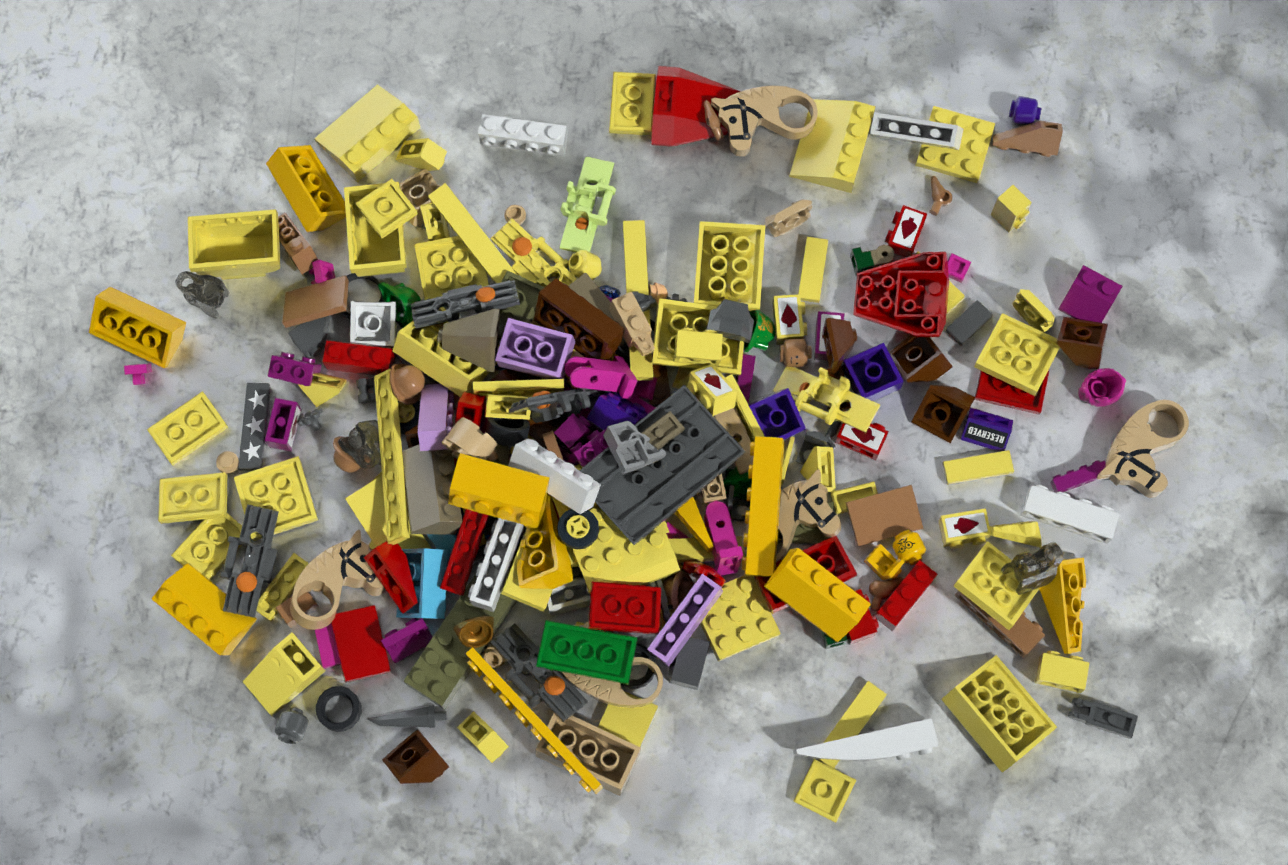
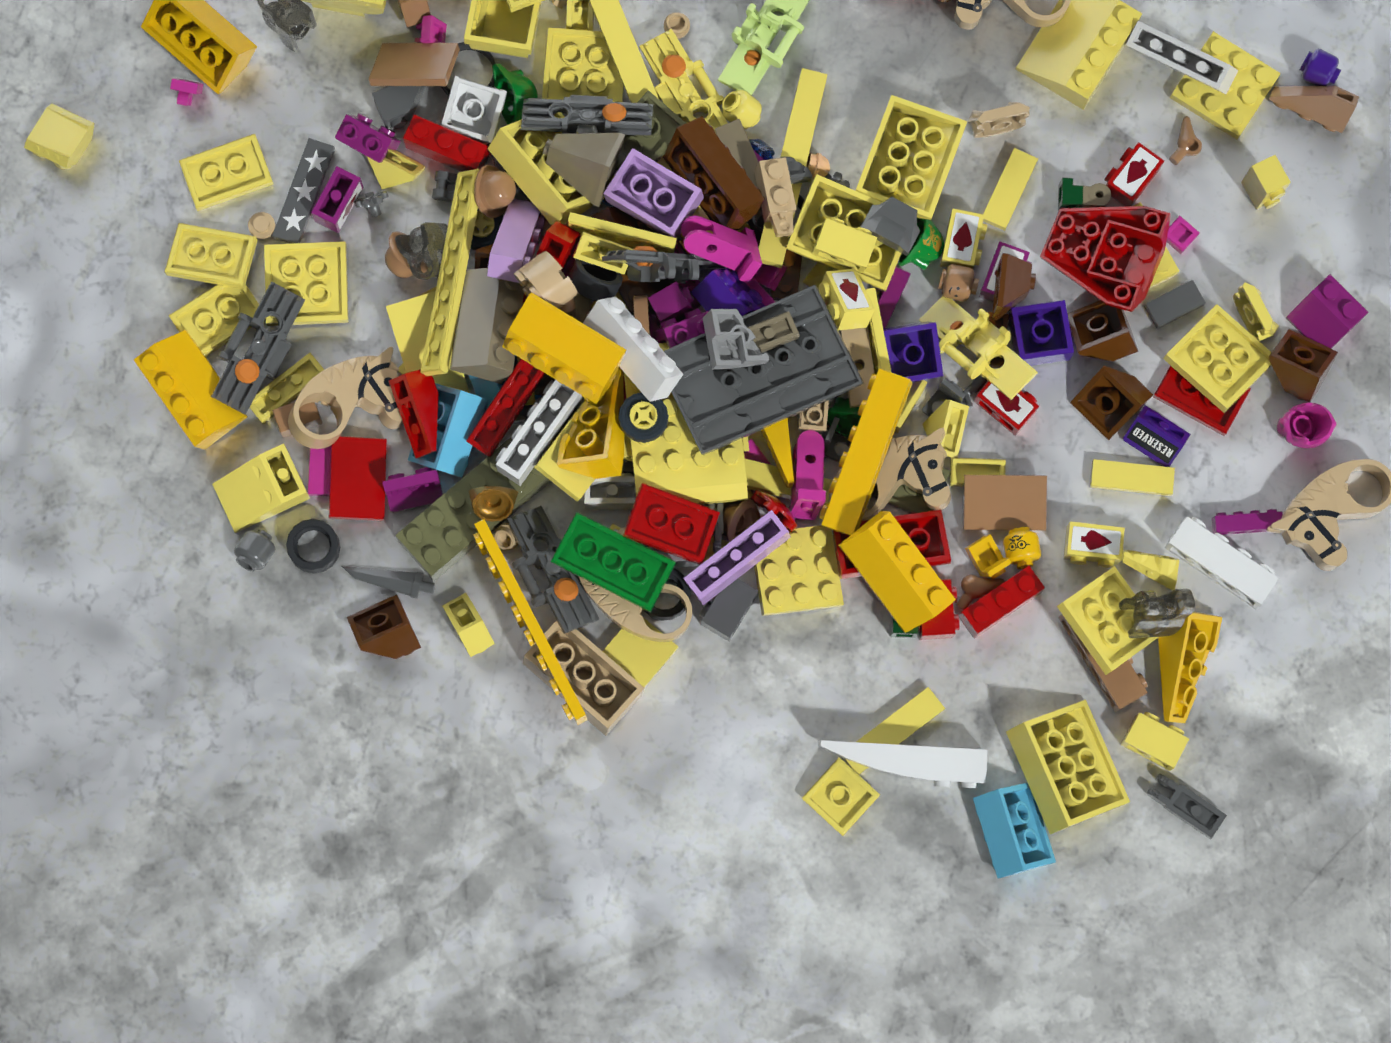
camera: 10 degrees right, 5 degrees up
none -> light yellow slope [24,103,95,170]
none -> medium azure slope [973,783,1056,879]

